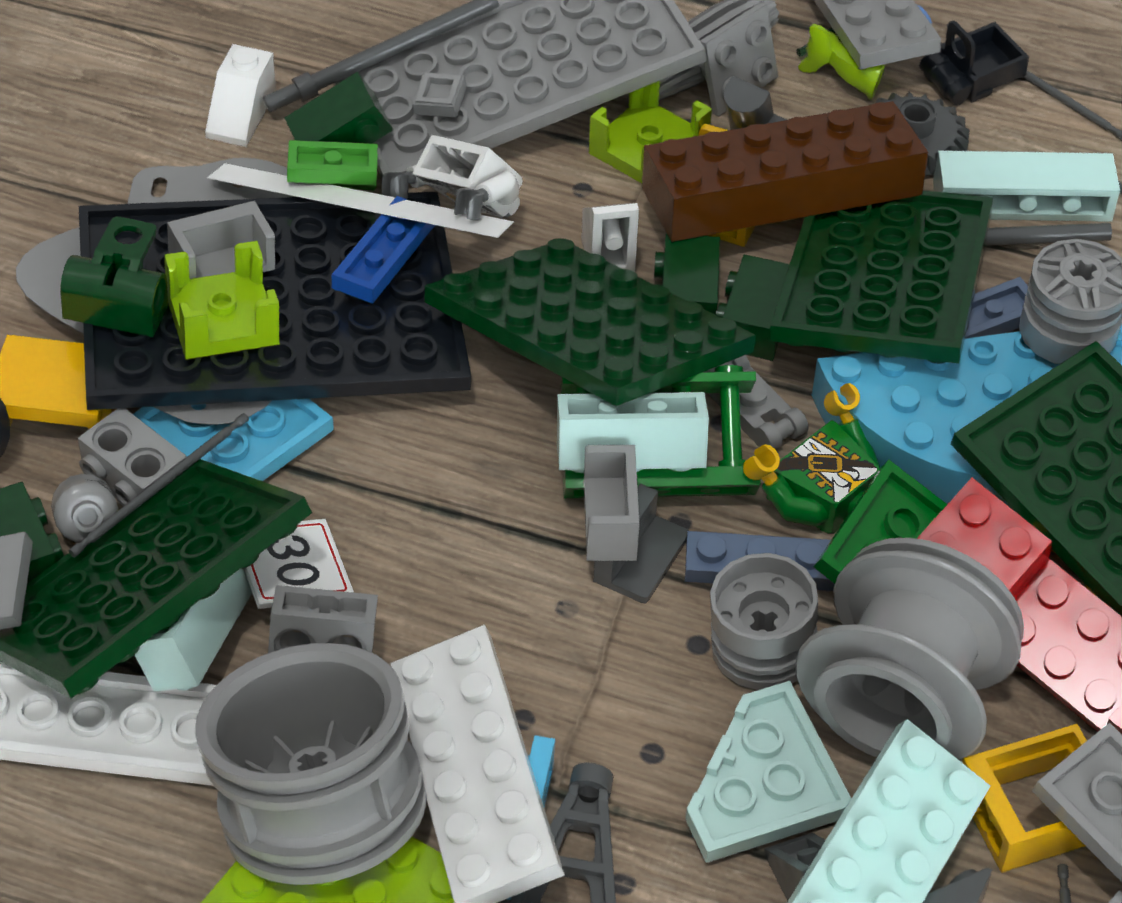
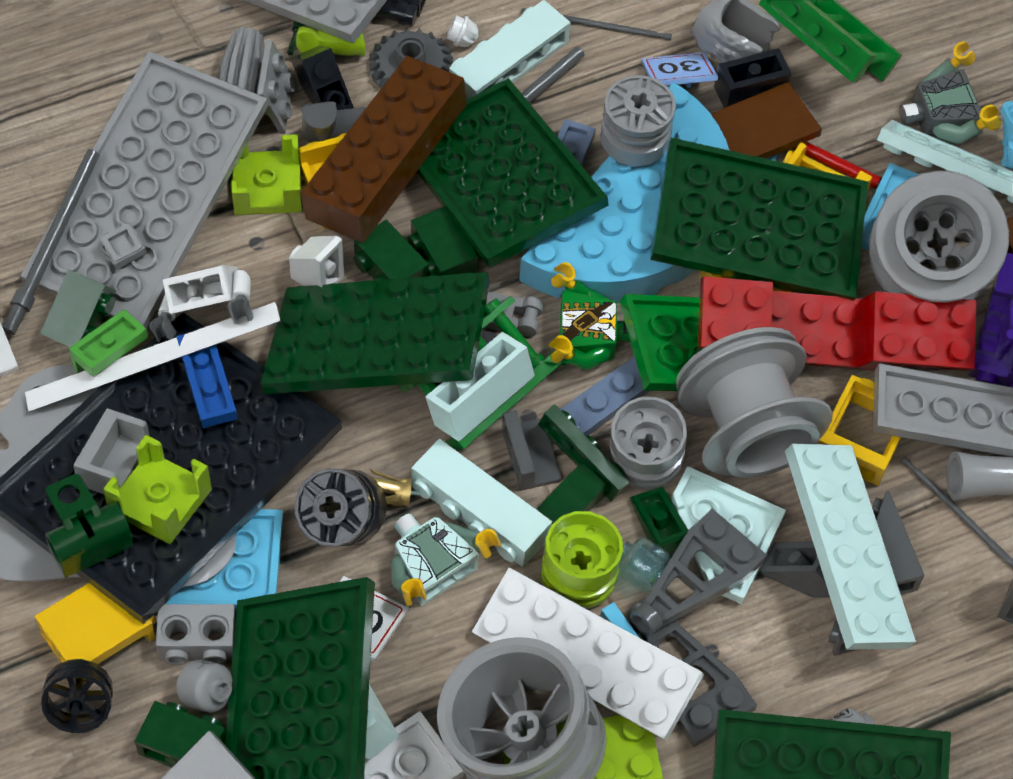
camera: 45 degrees left, 10 degrees up
dark grey piece [68,413,249,558] -> none
light grey brick [268,585,378,653] -> none
light grey panel [583,445,639,561] -> none
none -> black slope [290,46,354,110]
none -> black wheel [295,468,387,546]
none -> pearl gold piece [370,469,421,507]
none -> torso [390,514,502,607]
none -> light aqua brick [411,438,552,567]
none -> white plate [446,15,478,47]
none -> dark green slope [536,463,607,524]
none -> dark green plate [538,404,629,502]
none -> lime wheel [541,511,623,609]
none -> clear light blue head [618,538,670,592]
none -> dark green slope [630,486,688,563]
none -> dark grey plate [630,508,767,636]

